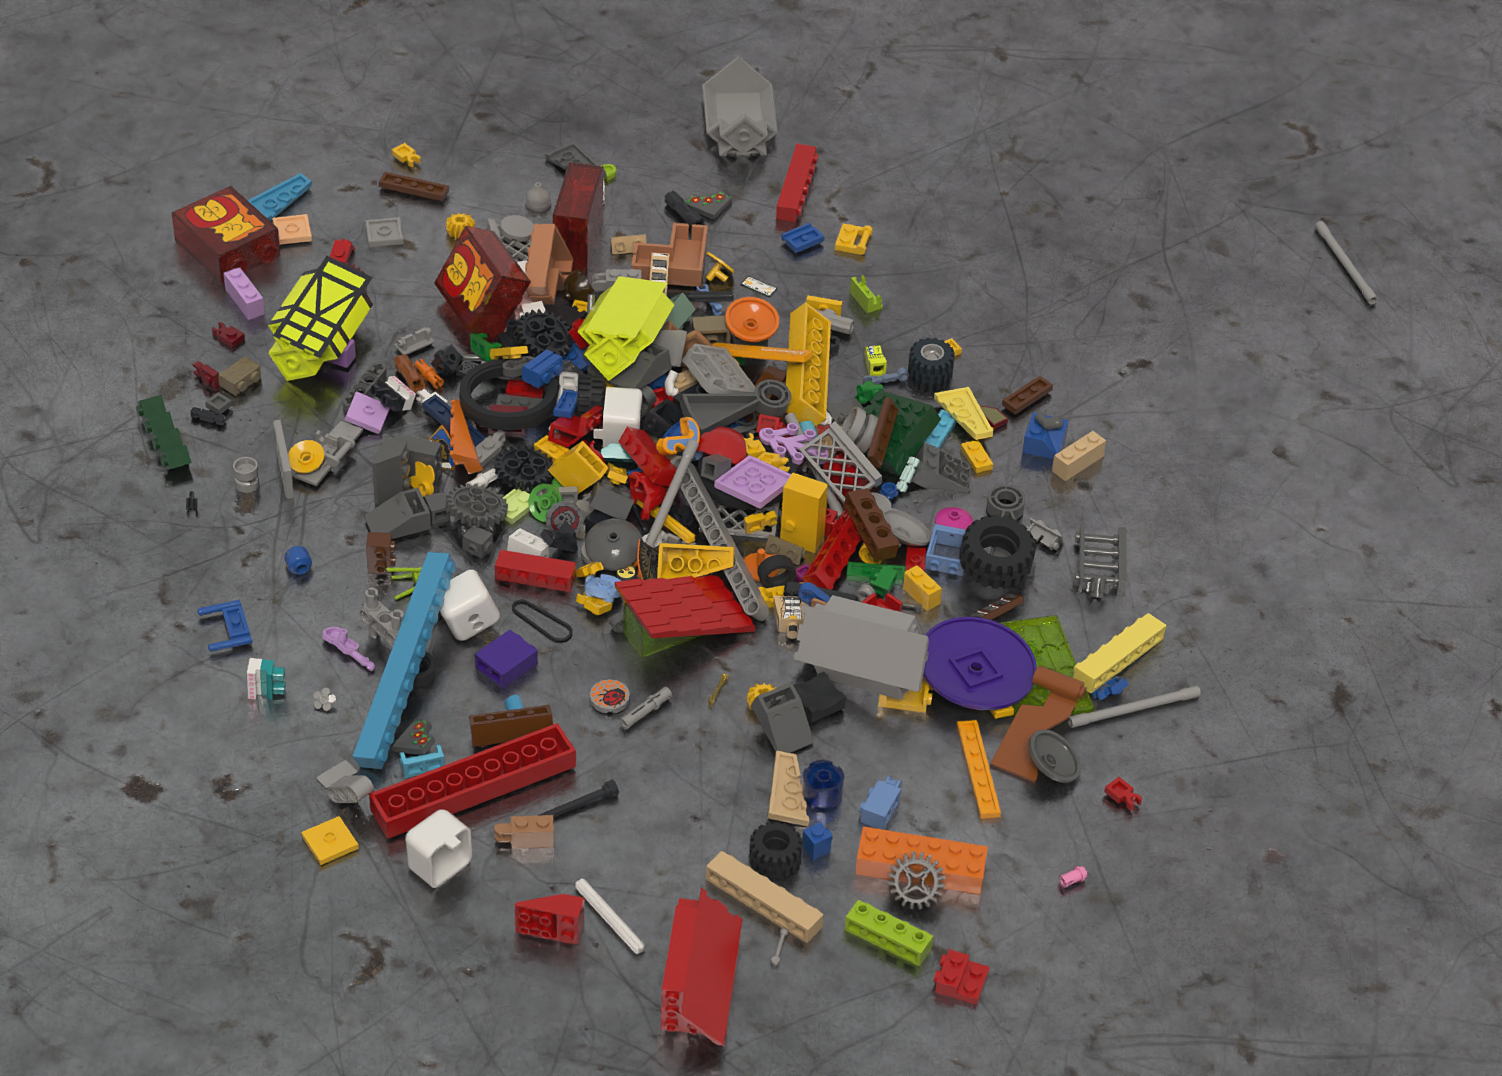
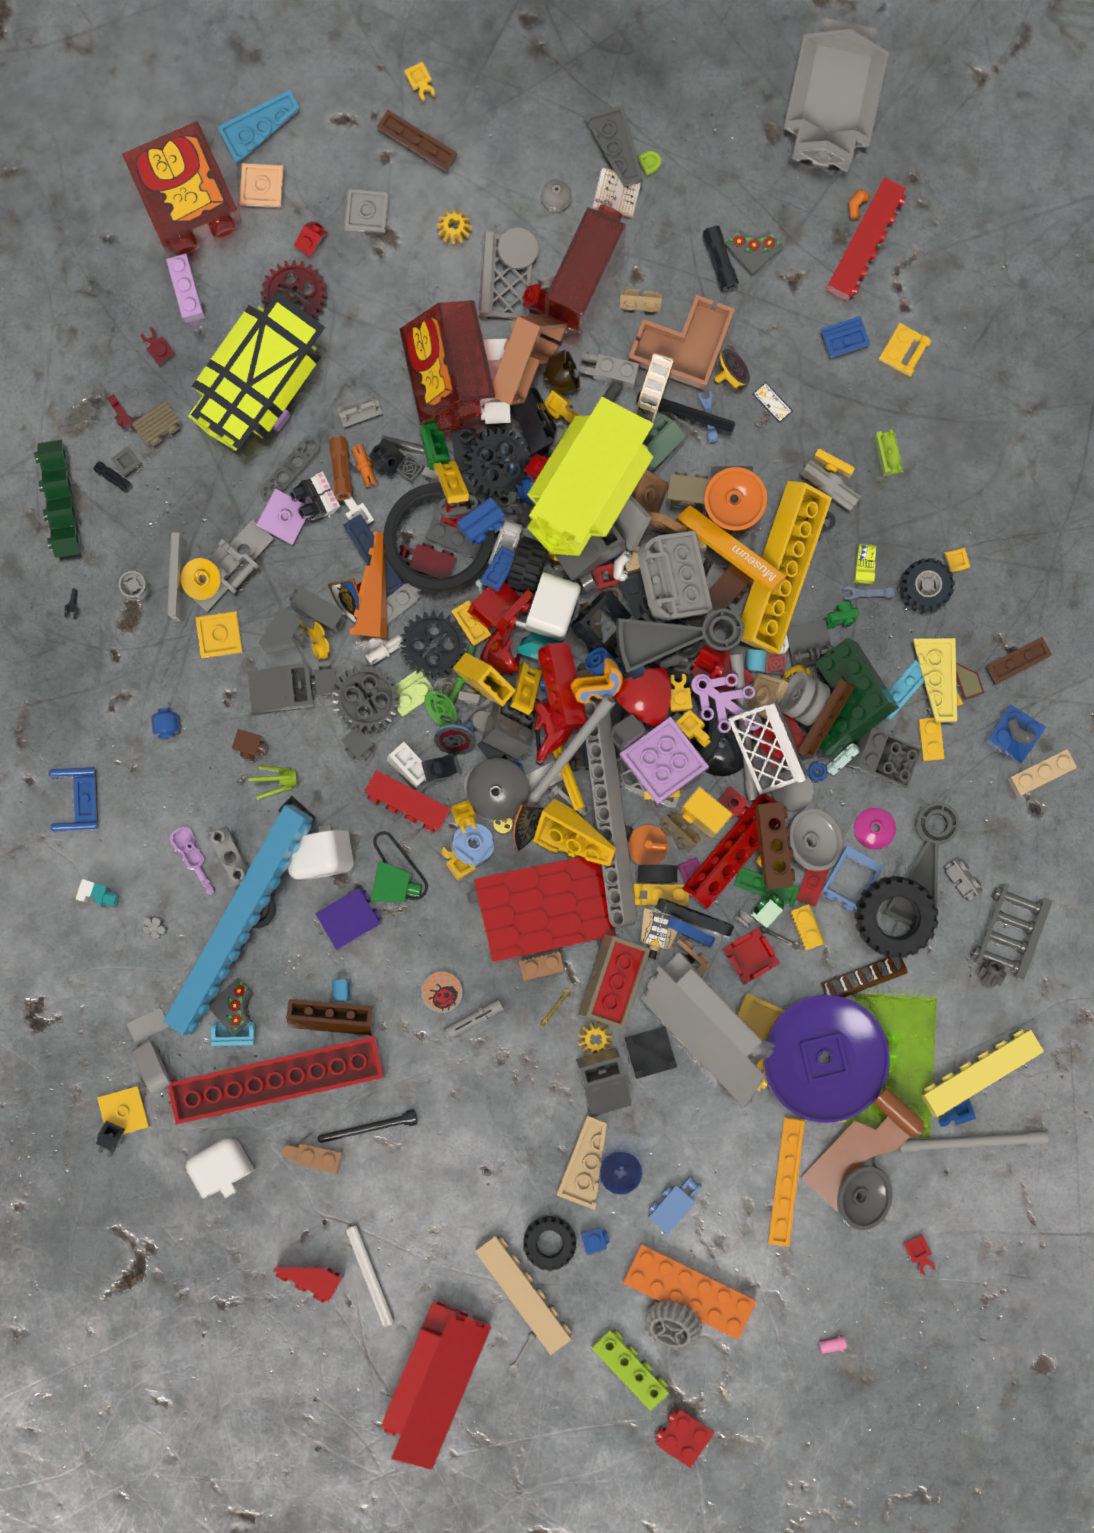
camera: 20 degrees right, 40 degrees up
none -> black piece [96,1121,125,1157]
none -> yellow tile [195,611,243,659]
none -> green torso [371,861,422,902]
none -> medium nougat brick [519,951,564,981]
none -> brick [578,934,650,1030]
none -> orange arm [849,189,870,219]

